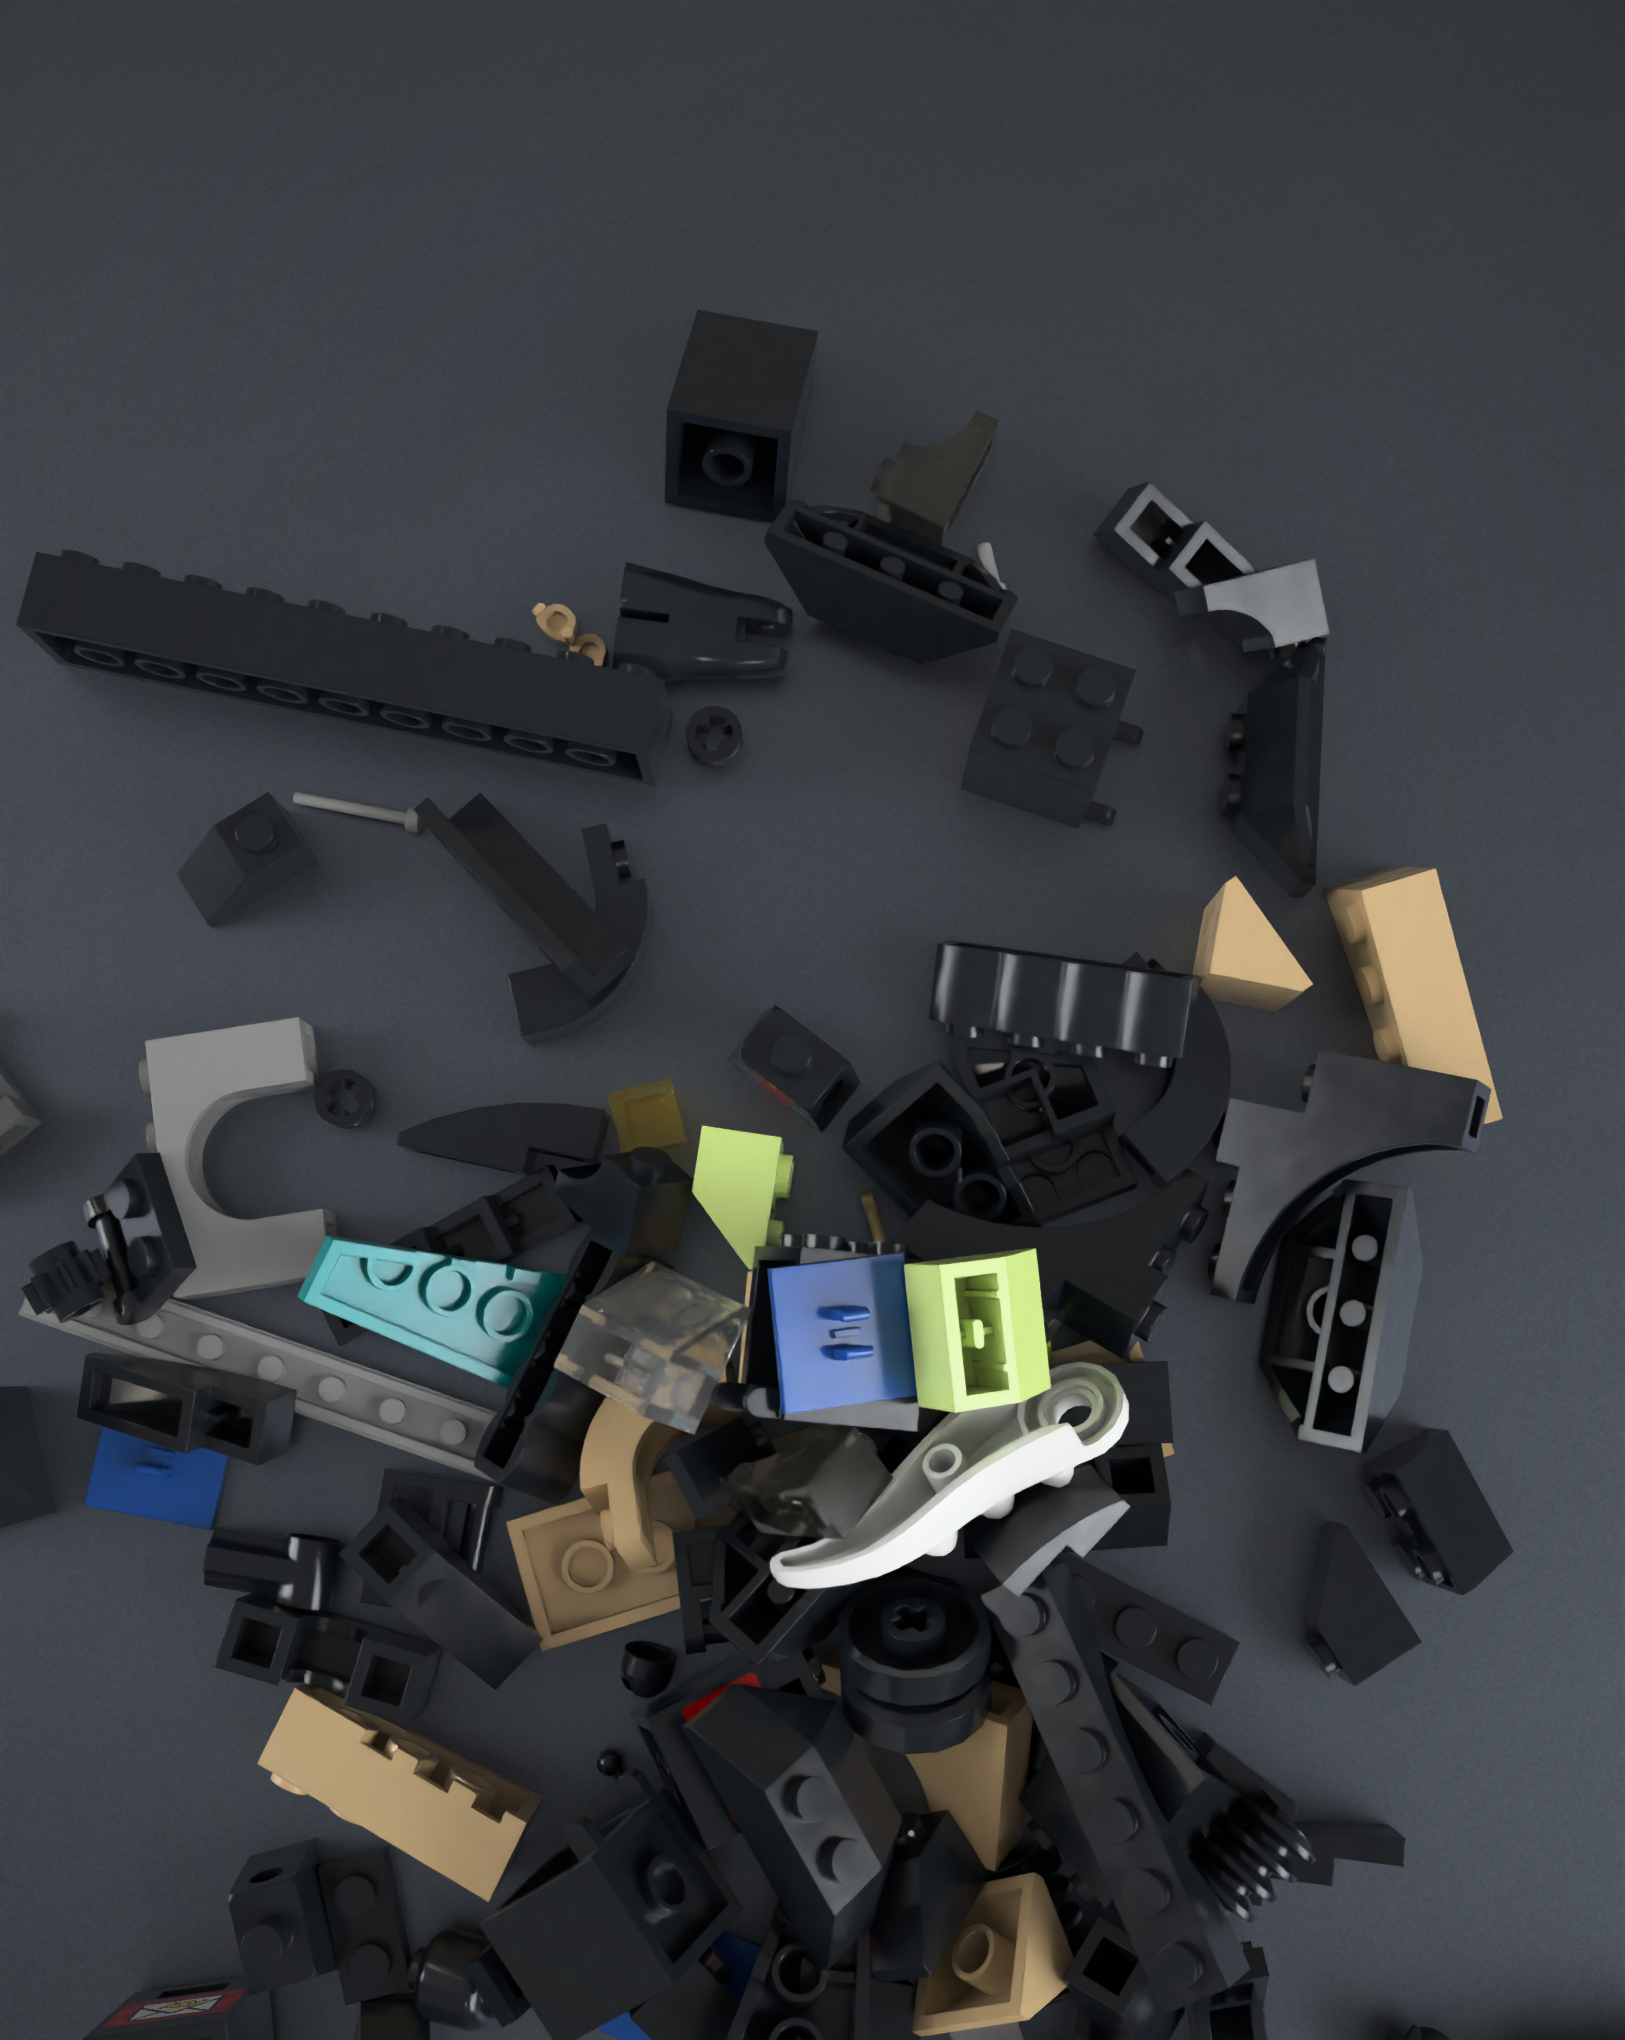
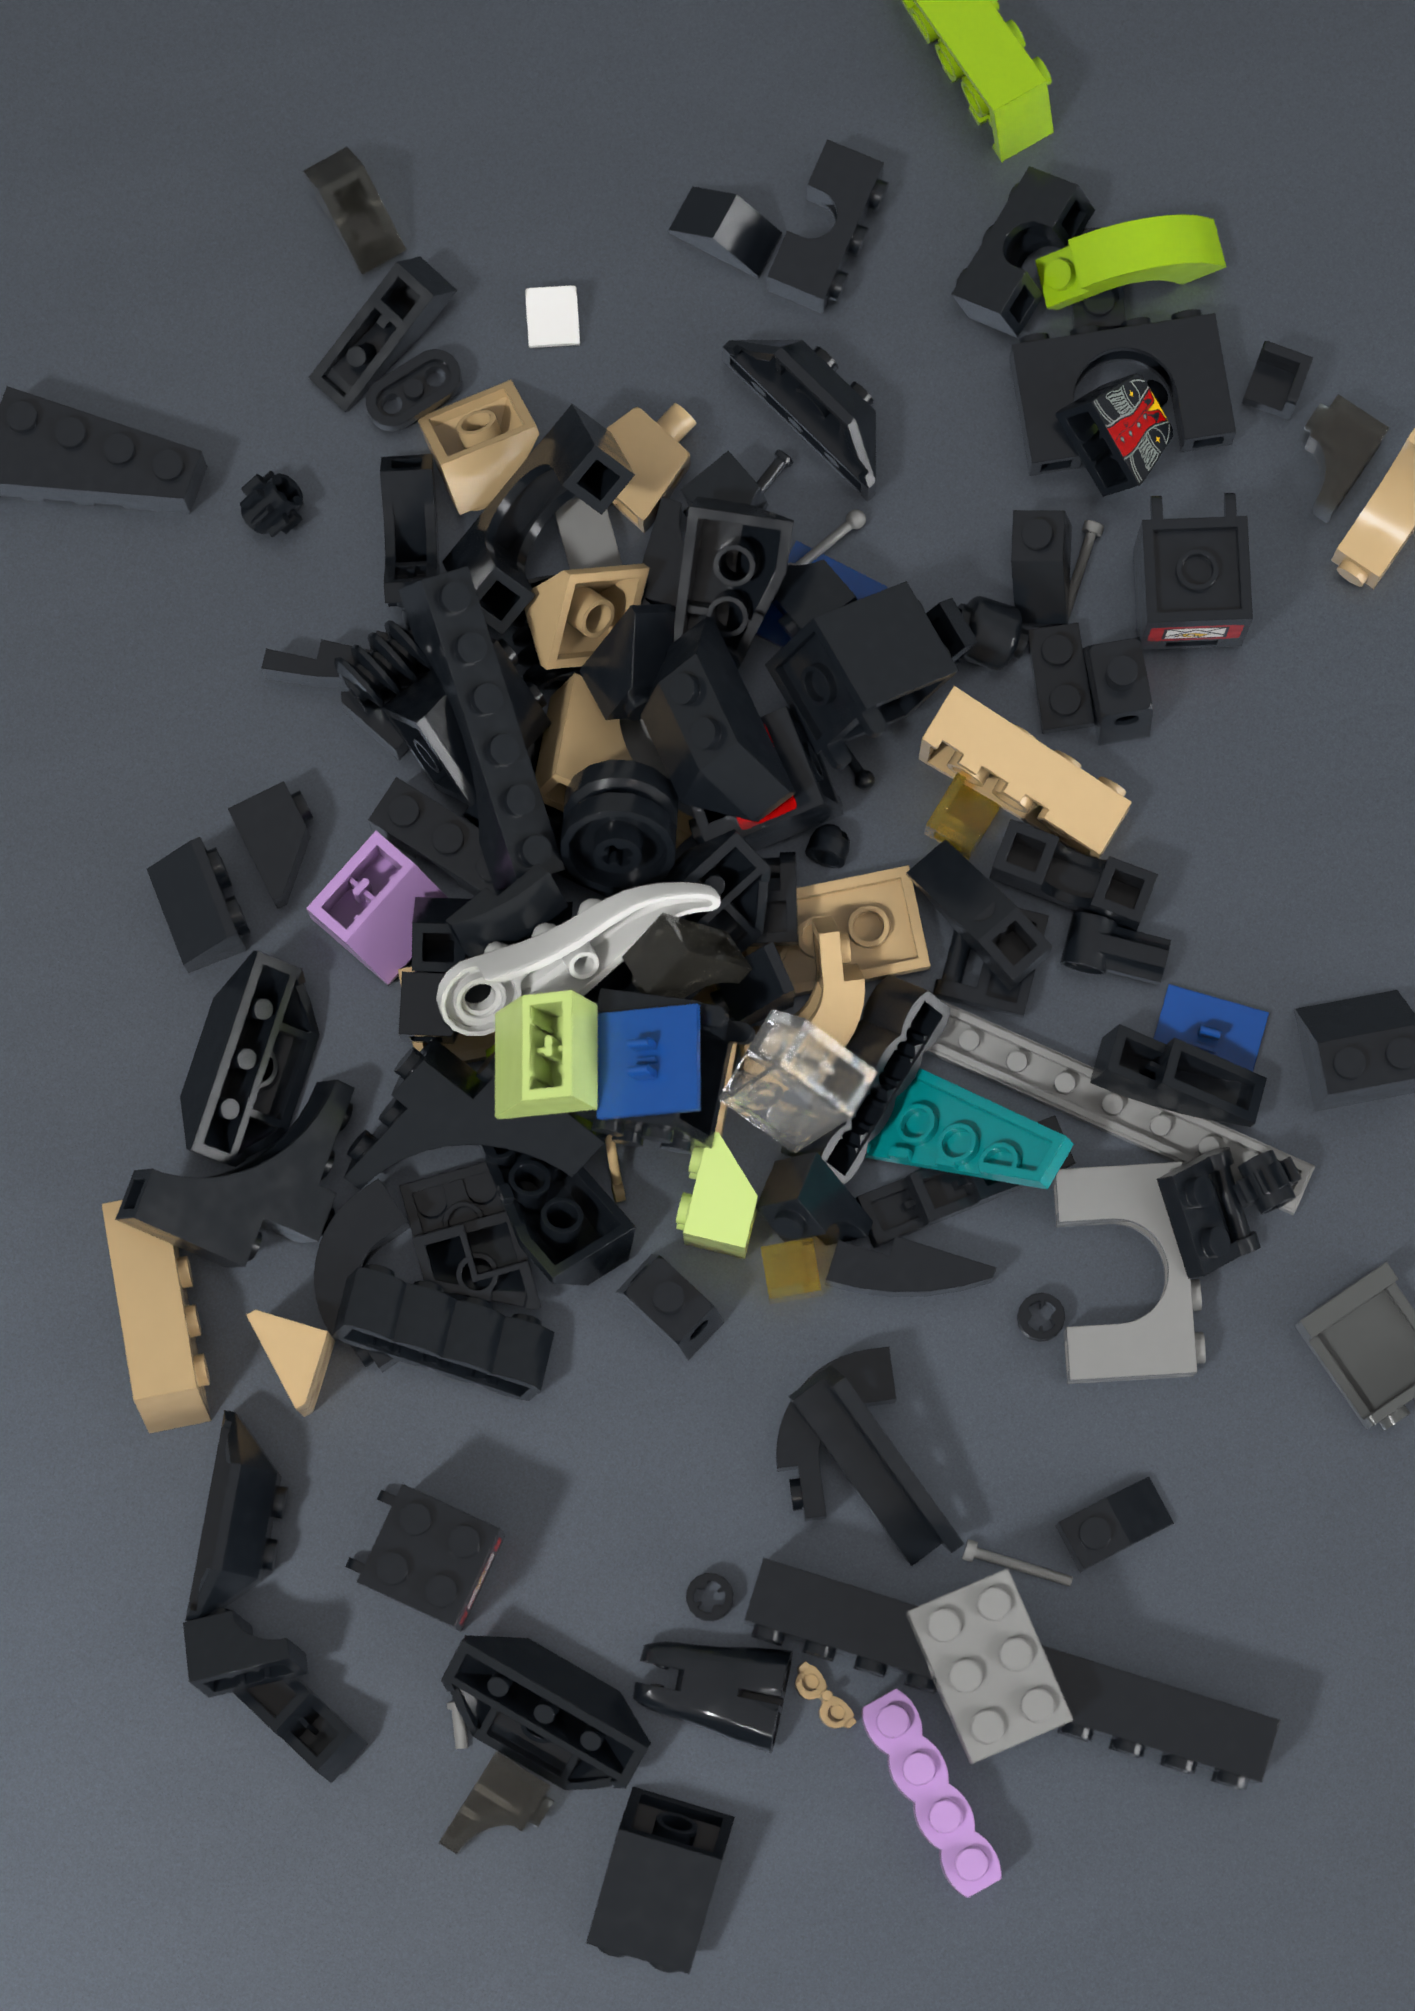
camera: 175 degrees left, 0 degrees up
none -> lavender slope [306,831,448,986]
none -> lavender brick [861,1689,1001,1898]
none -> light grey brick [906,1569,1073,1764]
none -> clear yellow panel [924,773,999,860]

